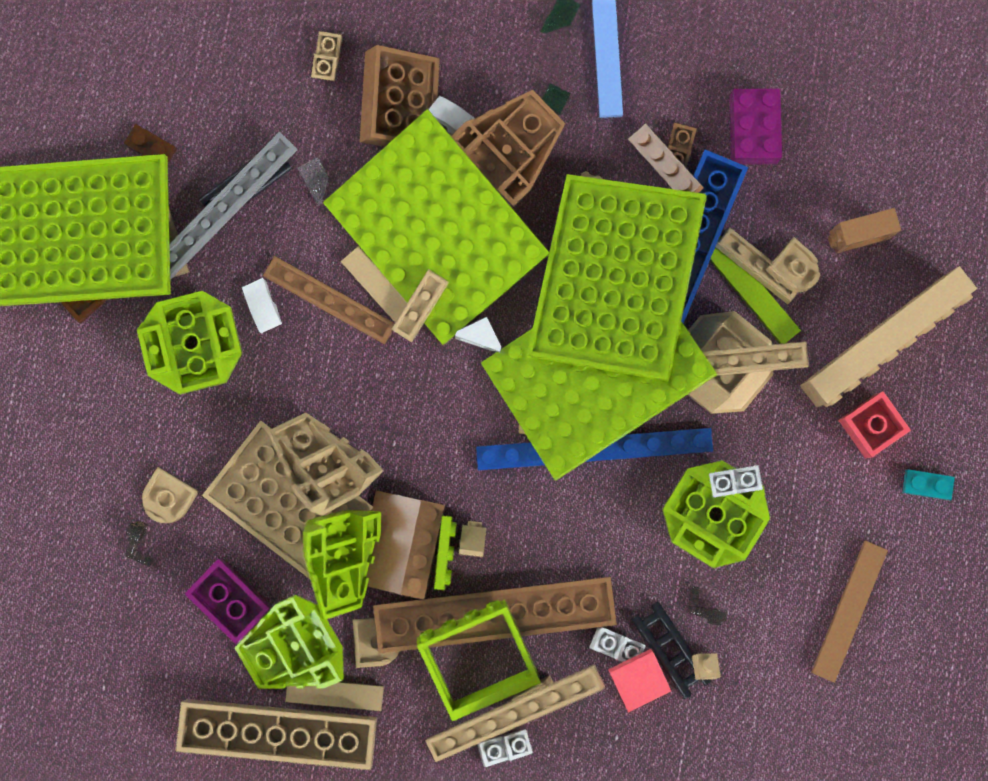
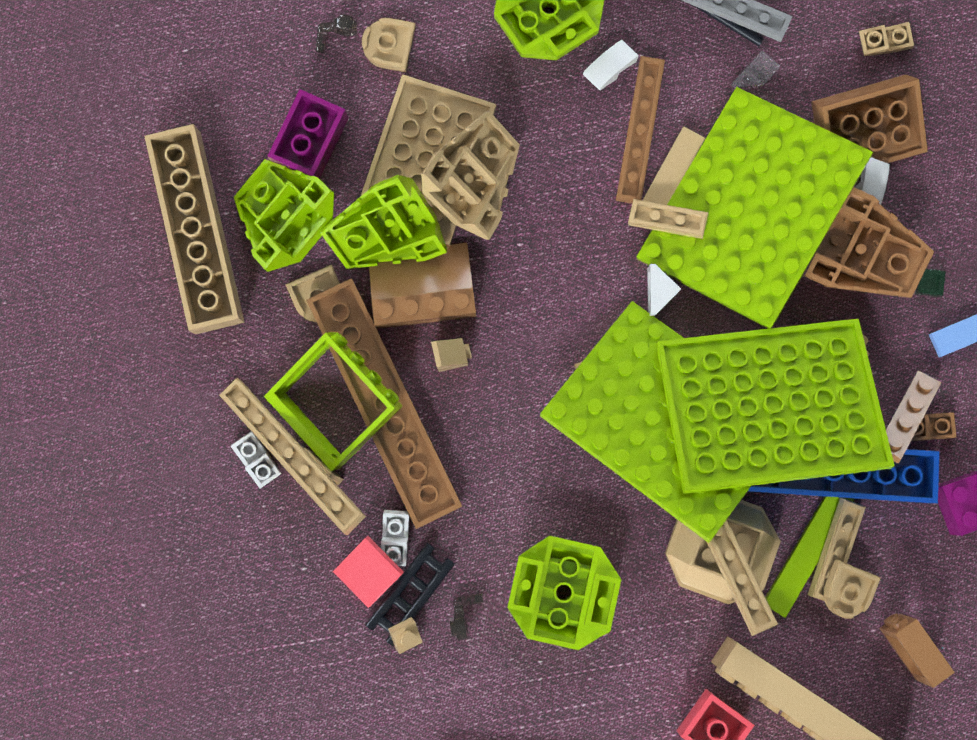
camera: 75 degrees right, 0 degrees up
tan tile [286,682,384,711] -> none
lime plate [434,516,457,590] -> none
blue plate [476,428,713,471] -> none
white slope [709,465,763,498] -> none

